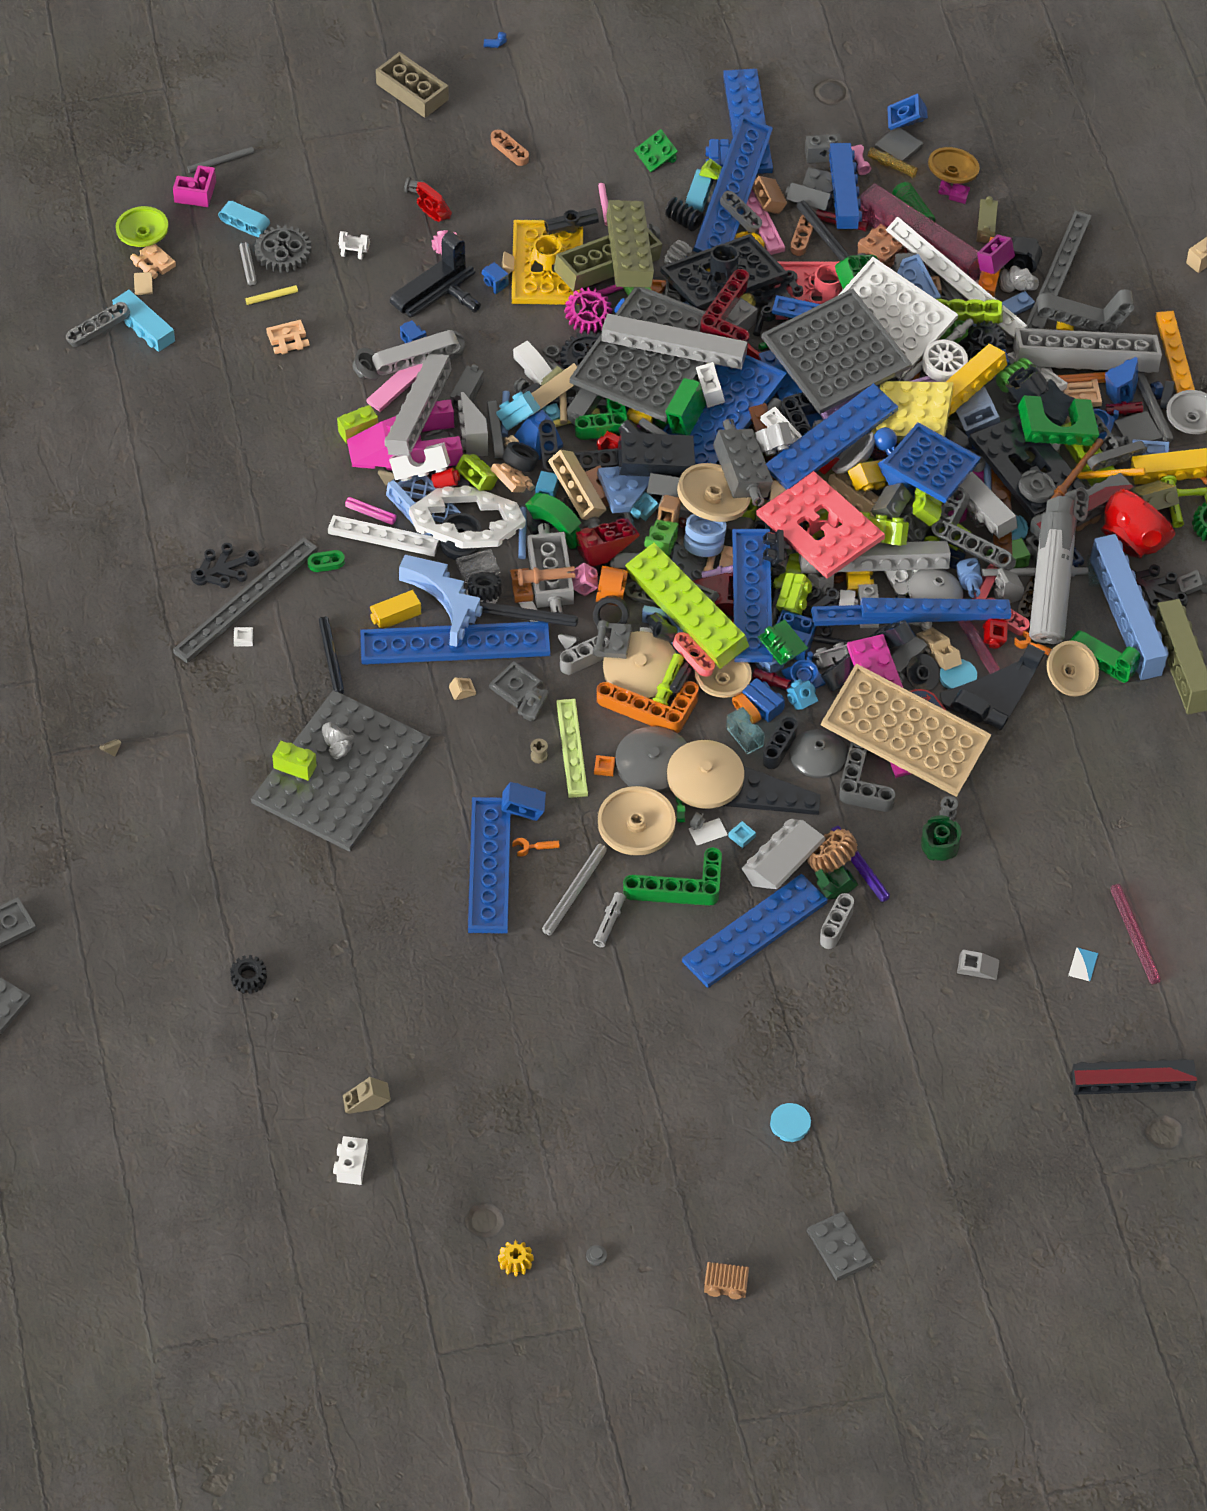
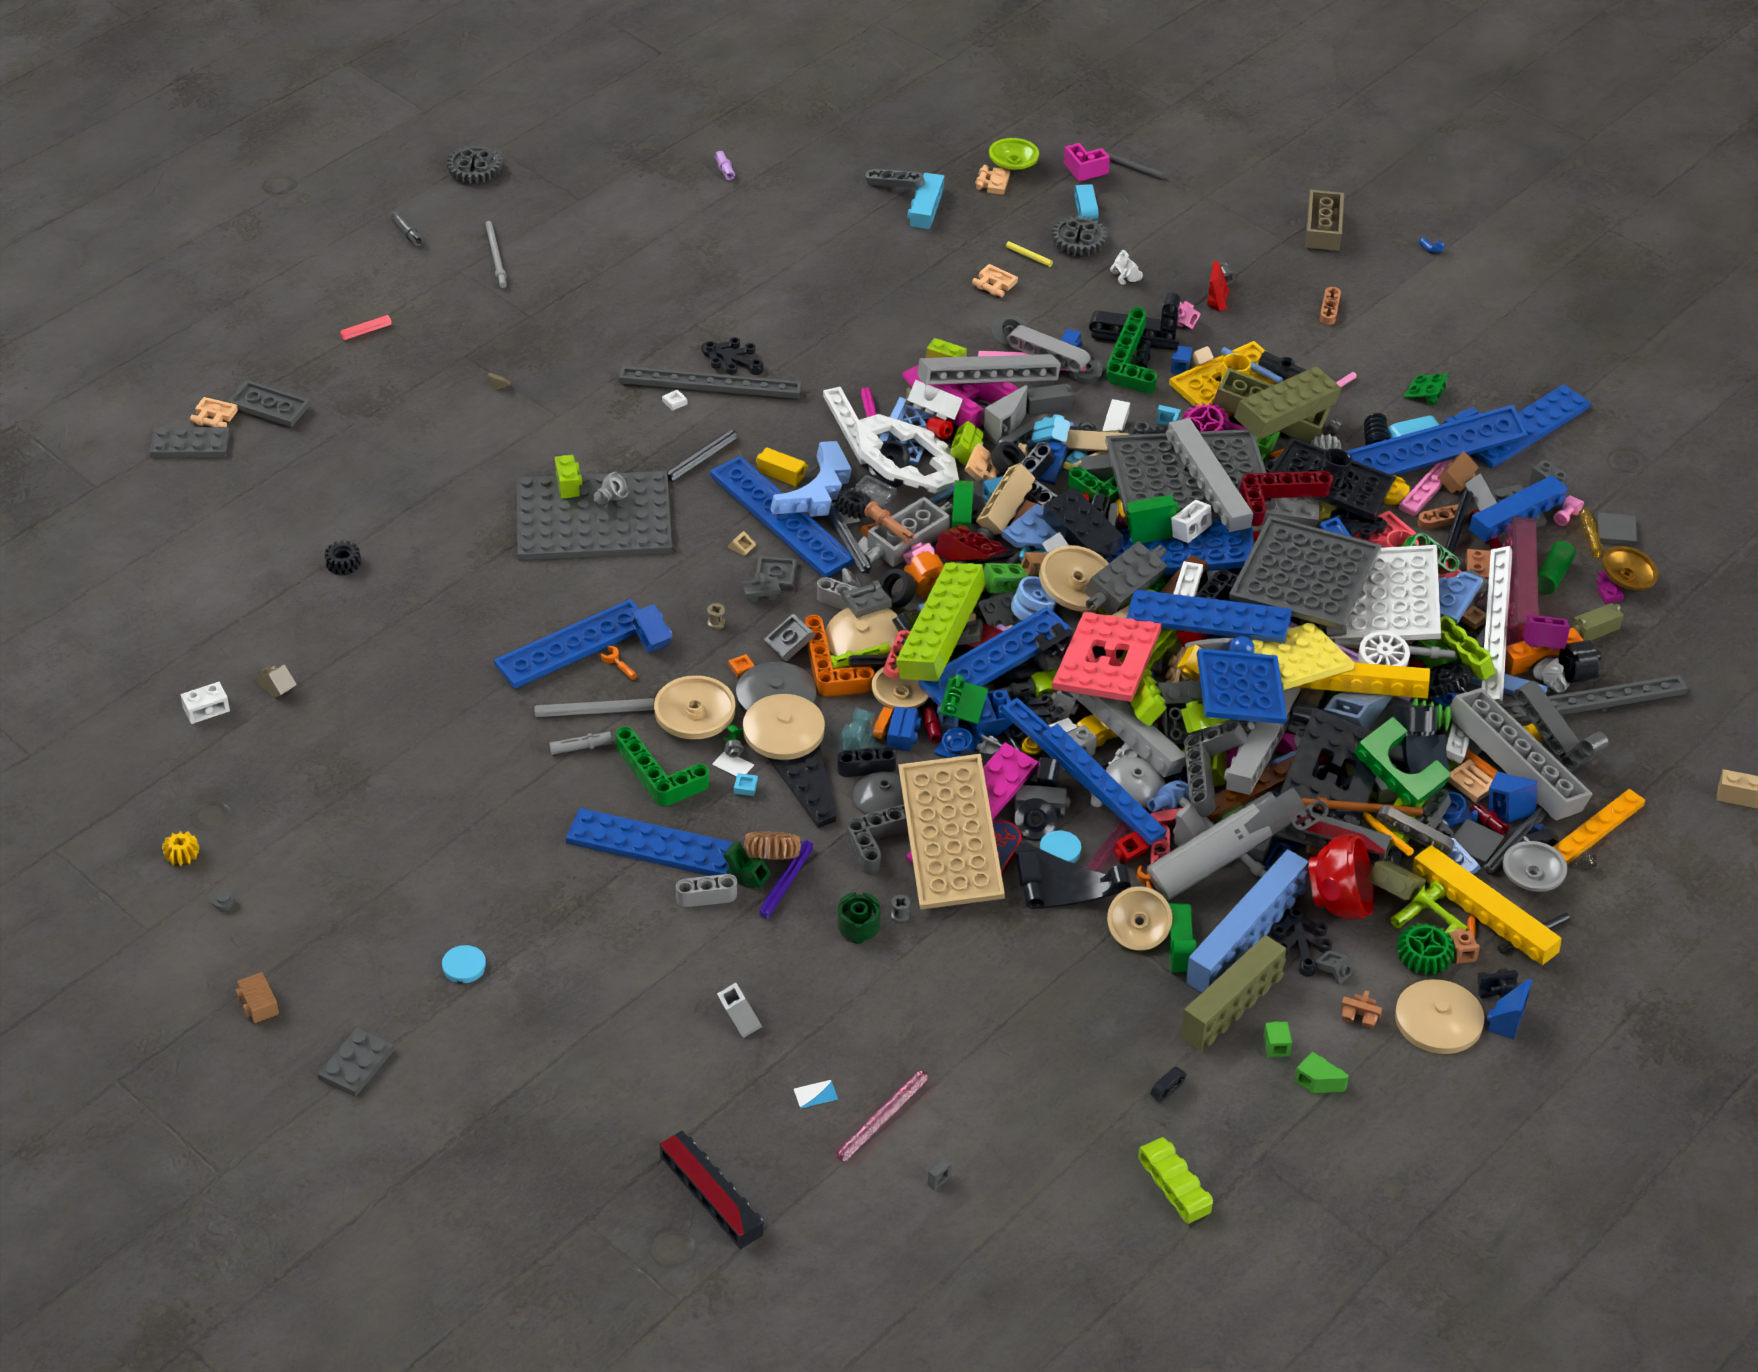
camera: 55 degrees right, 10 degrees down
tan slope [134,272,153,295] -> none
light grey axle [239,242,257,286] -> none
green plate [308,550,345,572] -> none
yellowish green tile [556,699,588,798] -> none
lime slope [699,158,722,180] -> none
dark grey beam [720,191,762,233] -> none
light grey slope [742,819,826,889] -> none
light grey brick [755,422,793,456] -> none
lime brick [776,573,812,615] -> none
dark azure brick [786,679,818,710] -> none
blue slope [887,94,928,130] -> none
tan slope [916,627,962,671] -> none
dark grey tile [1019,470,1055,503] -> none
none -> dark grey tile [764,613,816,662]
none -> yellow plate [1022,737,1042,755]
none -> green beam [1106,307,1157,393]
none -> medium azure bracket [1156,405,1182,426]
none -> medium blue bar [1221,347,1284,384]

